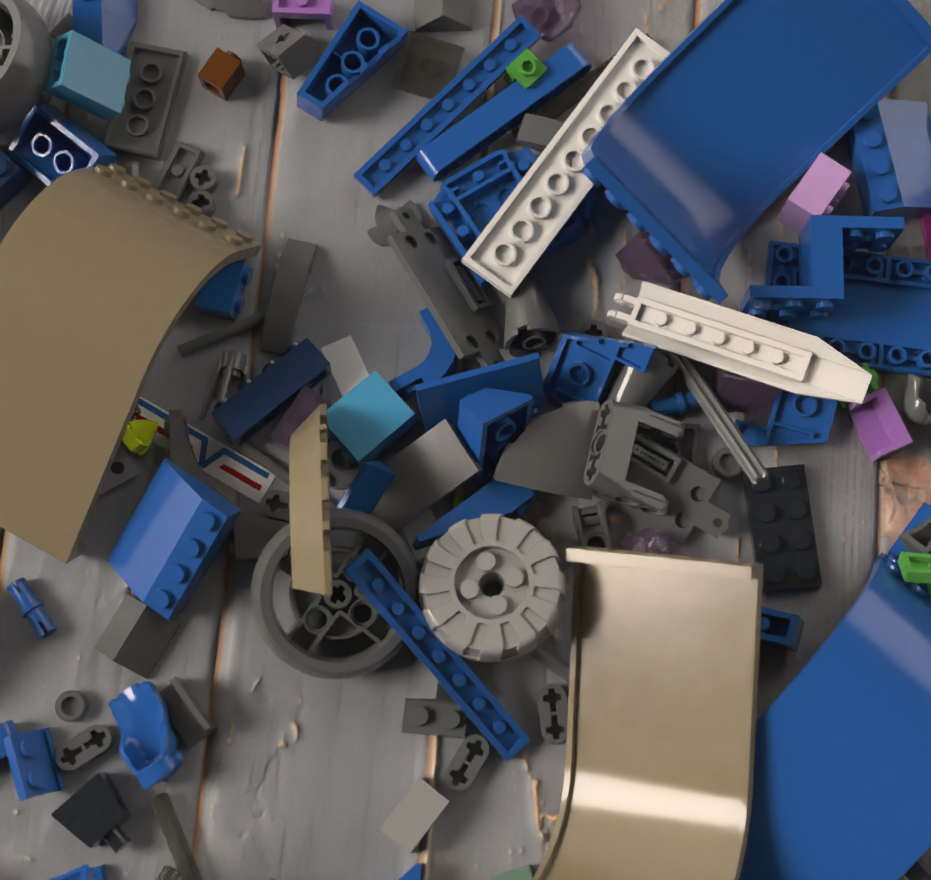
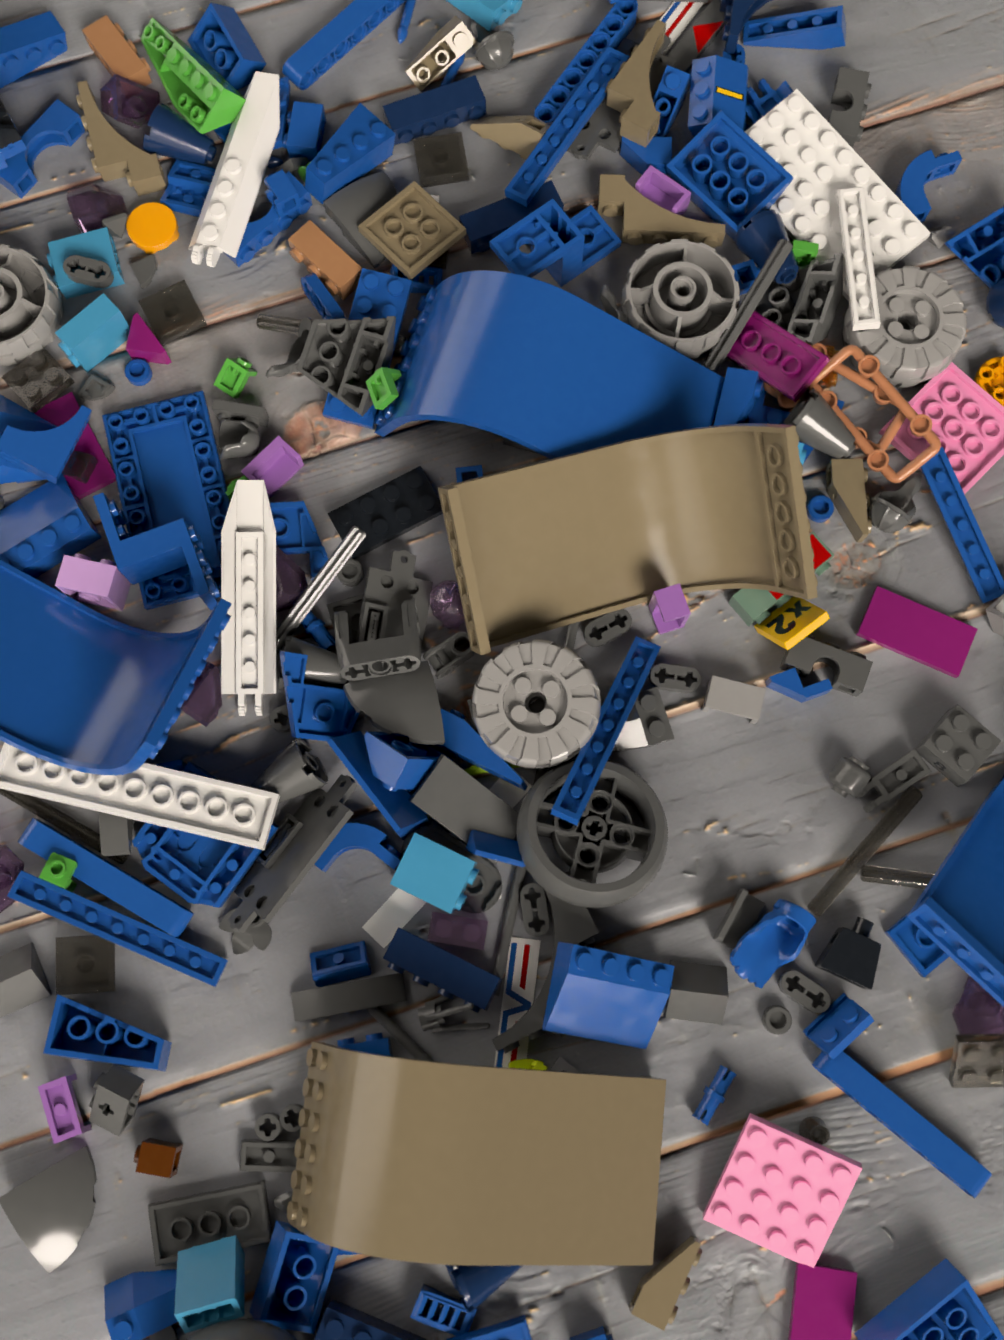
camera: 115 degrees left, 0 degrees up
dark tan brick [289,404,333,595] -> none
none -> blue slope [310,941,371,987]
none -> medium lavender panel [648,583,691,635]

